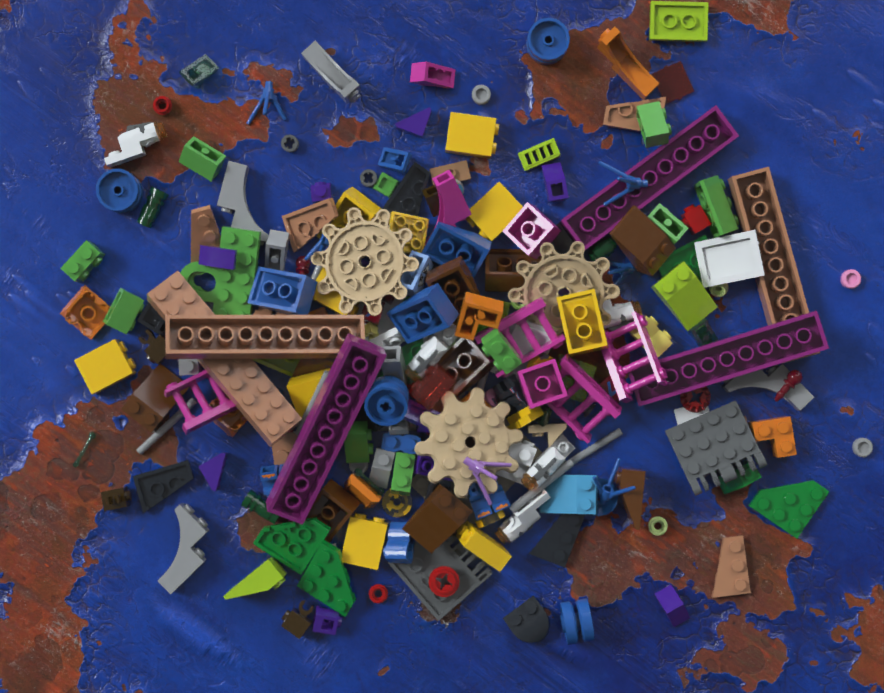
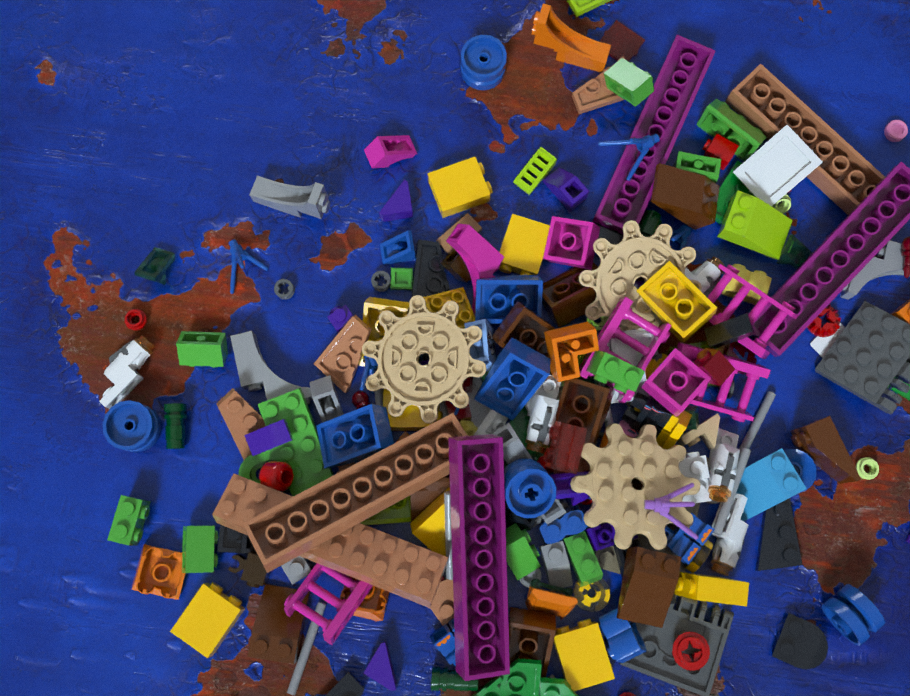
camera: 30 degrees left, 10 degrees down
light grey tile [472,85,491,105] -> none
blue plant [592,458,636,505] -> none
none -> red head [259,461,294,491]
none -> dark red brick [693,348,735,386]
none -> black slope [704,313,755,349]

